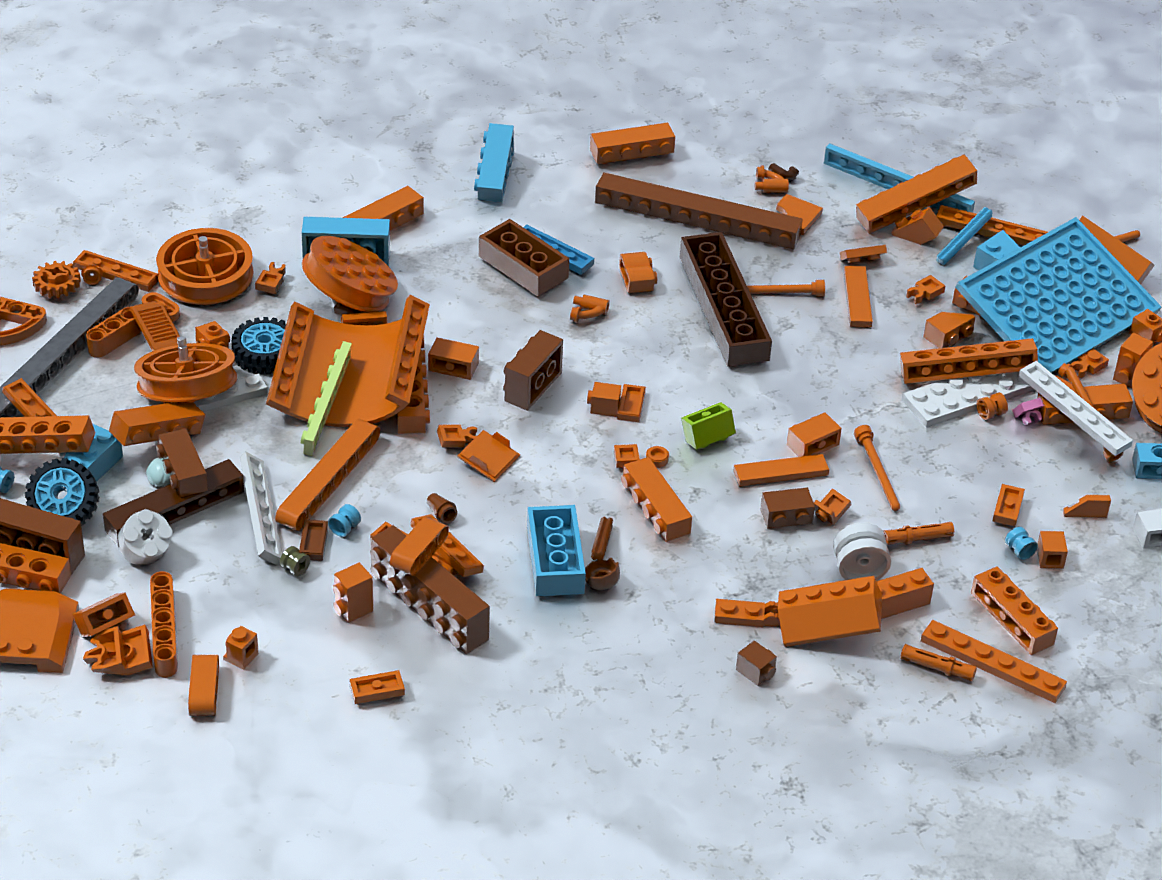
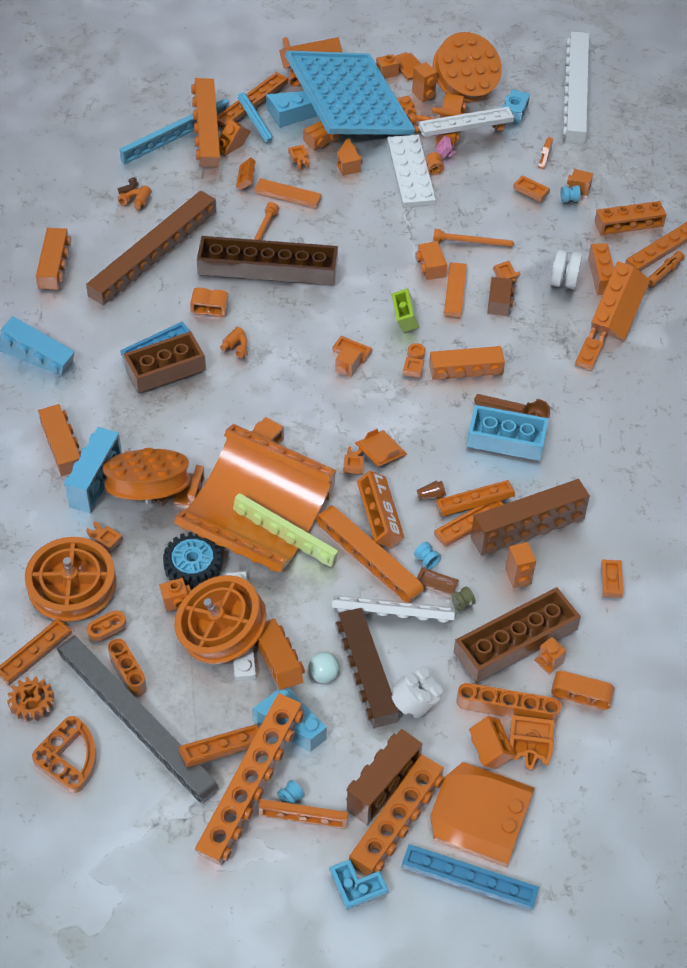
camera: 70 degrees left, 10 degrees up
wheel [25,458,100,526] -> none
orange plate [81,264,103,285] -> none
orange window [130,301,180,351] -> none
dark orange brick [156,428,208,498] -> none
orange beam [390,516,449,576] -> none
dark orange brick [503,330,563,411] -> none
dark orange brick [736,640,777,686] -> none
orange tile [776,194,823,235] -> none
orange pin [883,522,955,545] -> none
orange brick [900,338,1038,384] -> none
none -> orange brick [357,470,405,548]
none -> dark orange brick [453,587,581,683]

